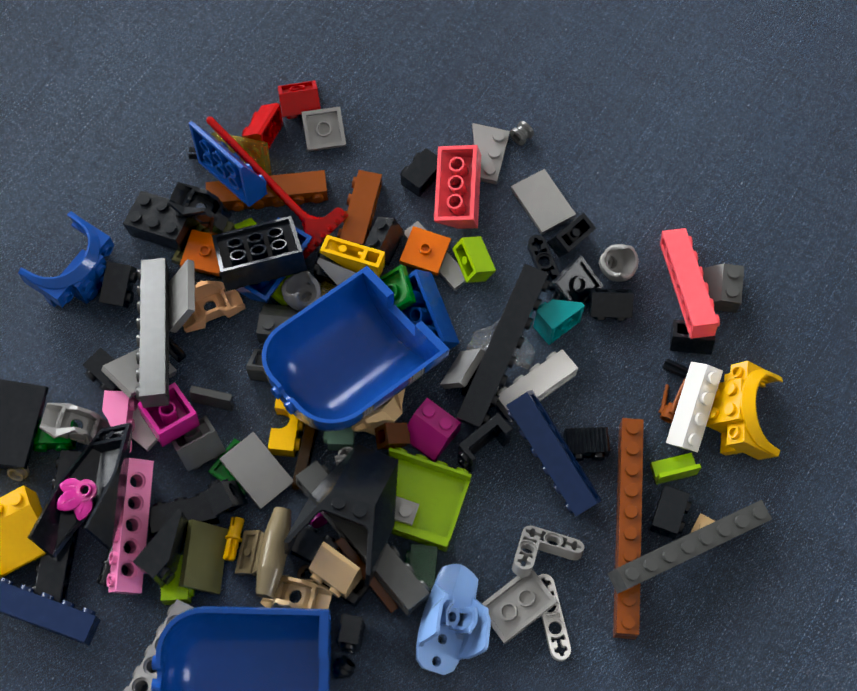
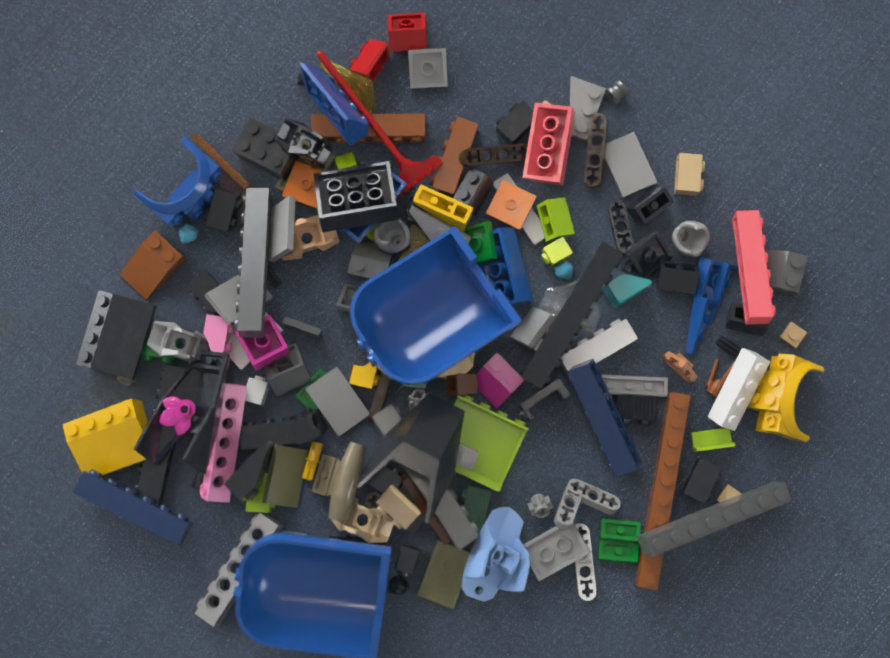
camera: 10 degrees right, 15 degrees up
none -> dark orange slope [120,230,187,300]
none -> medium azure plate [179,224,198,244]
none -> clear orange tile [191,133,252,192]
none -> white brick [245,375,270,406]
none -> olive tile [417,540,470,609]
none -> dark brown beam [459,144,528,167]
none -> light grey gear [527,494,553,518]
none -> neon yellow brick [541,237,573,267]
none -> medium azure plate [554,260,573,280]
none -> dark brown beam [584,113,609,188]
none -> green slope [598,518,641,564]
none -> light grey tile [601,375,668,397]
none -> nougat plate [661,351,698,383]
none -> tan brick [674,153,705,196]
none -> blue wedge [686,257,738,355]
none -> tan plate [779,321,807,349]

